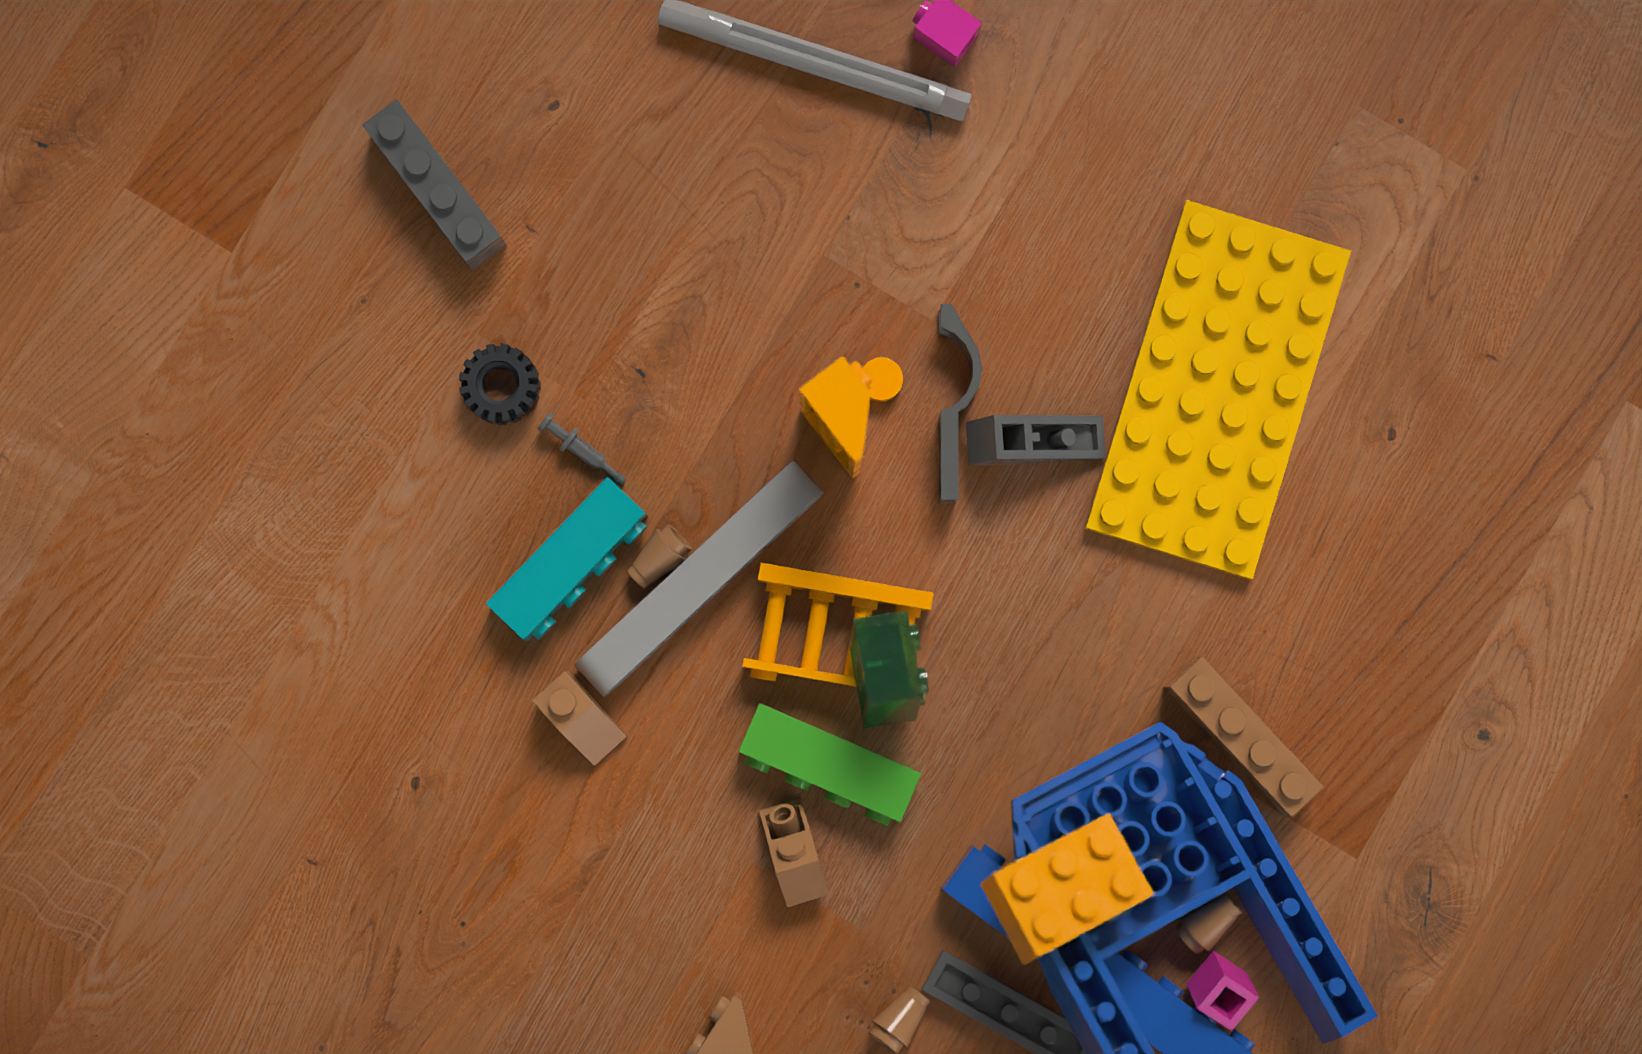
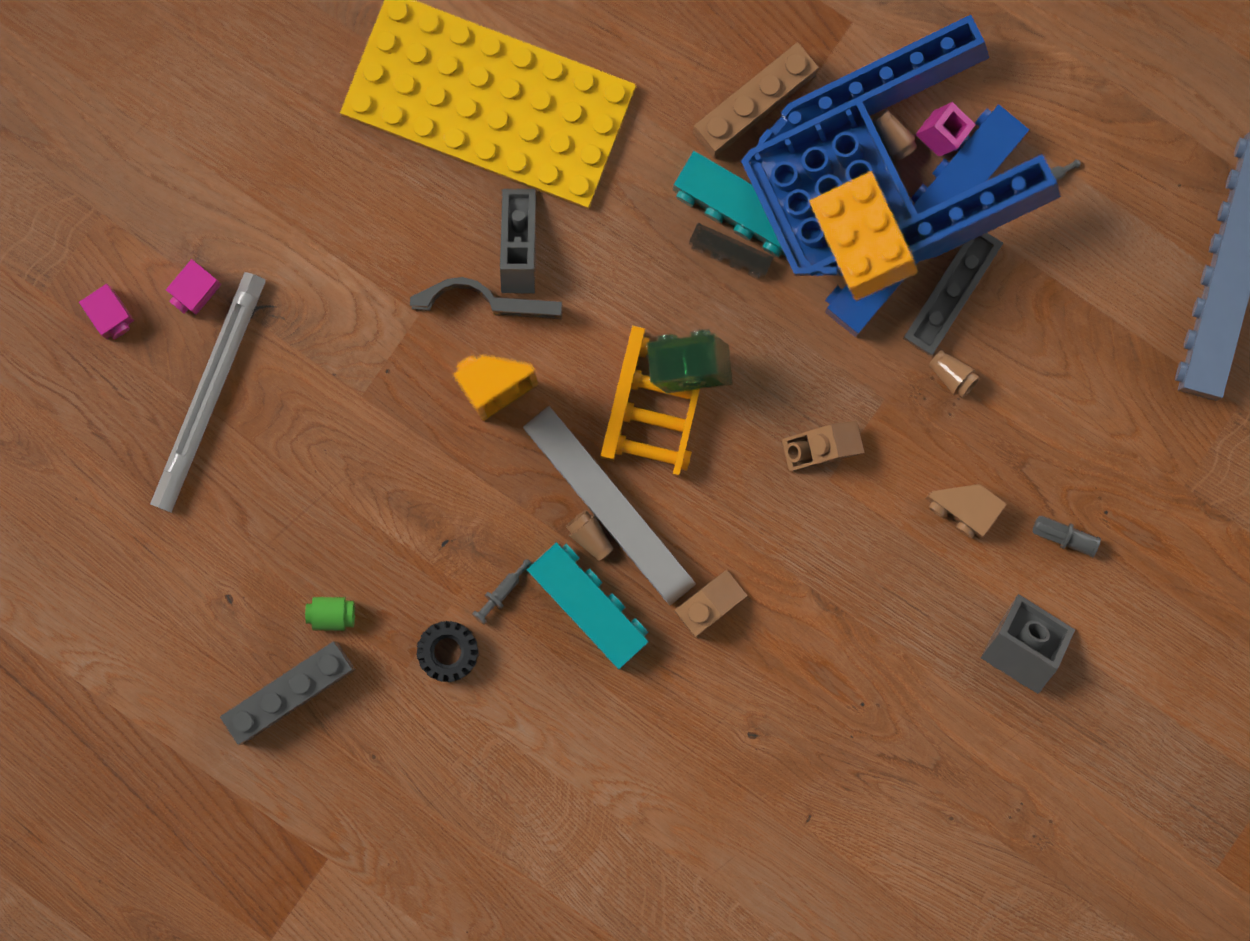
camera: 85 degrees left, 0 degrees up
bright green brick [738,703,921,826] -> none
light orange tile [863,357,903,402] -> none
none -> bright green brick [305,597,355,631]
none -> teal brick [673,151,785,258]
none -> clear smoke piece [689,223,774,279]

